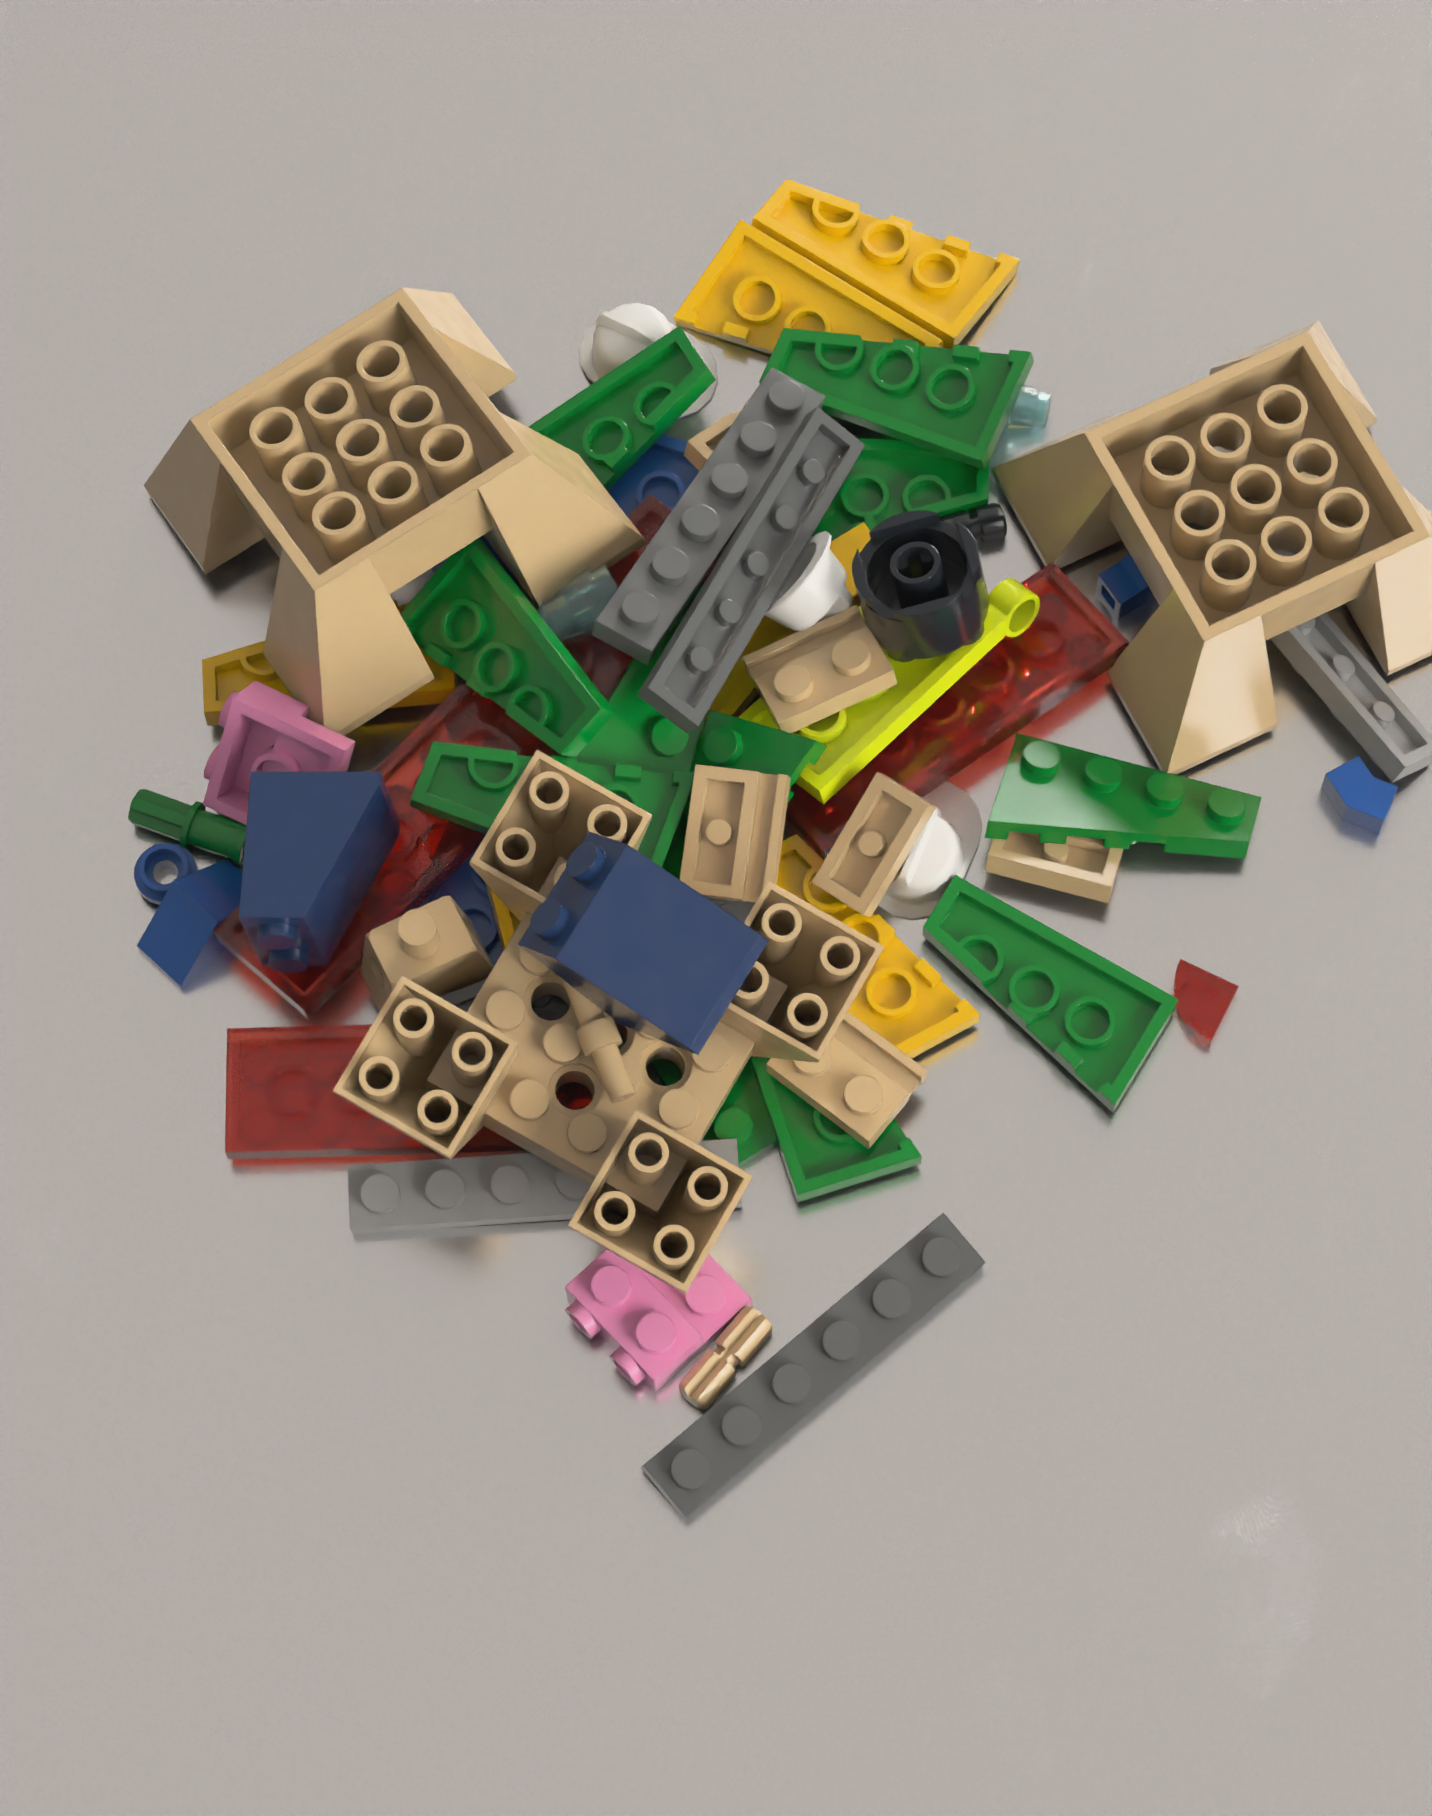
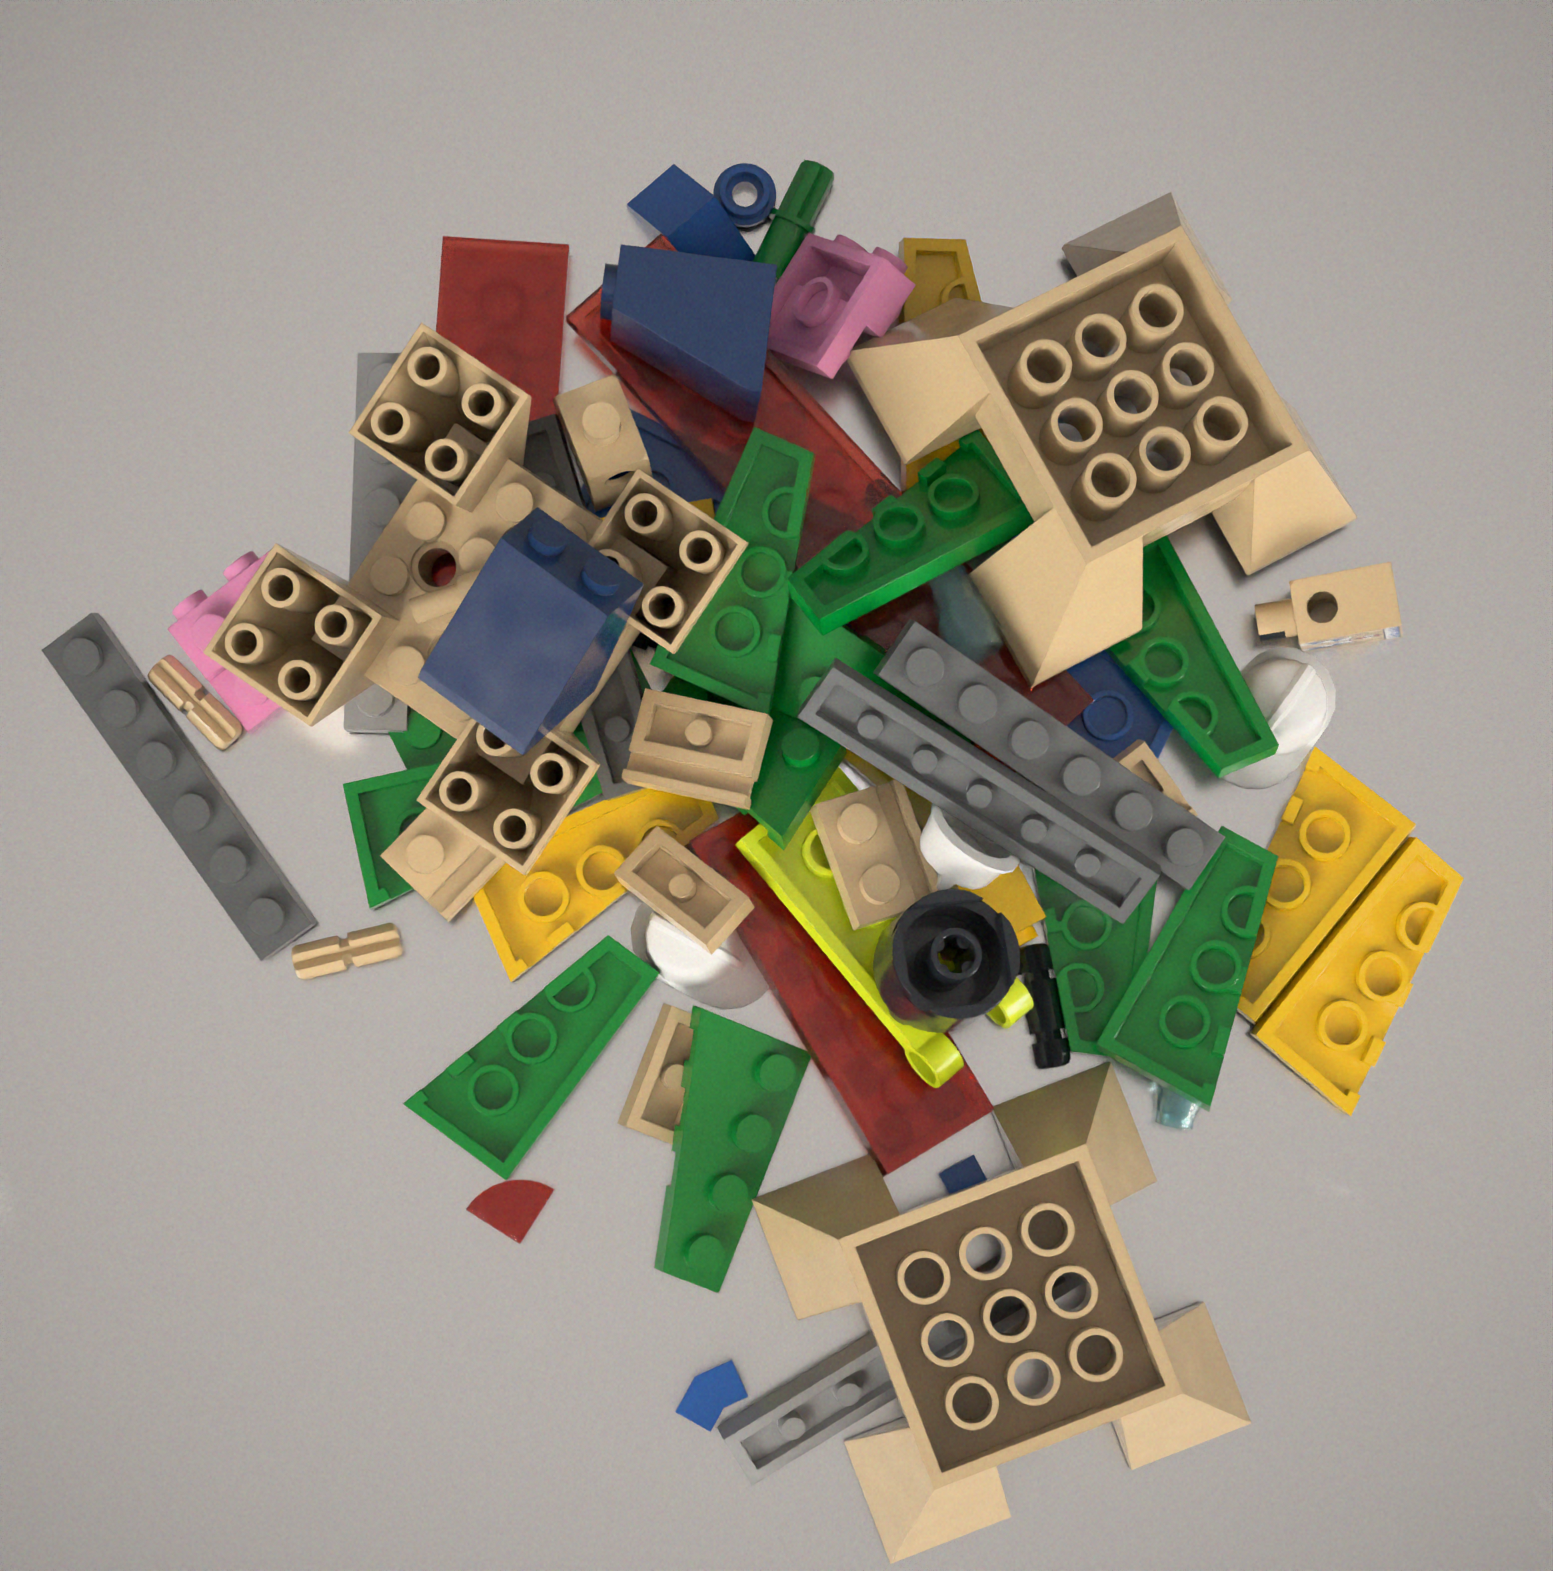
camera: 85 degrees right, 15 degrees up
none -> tan piece [291,923,402,979]
none -> tan torso [1255,562,1403,652]

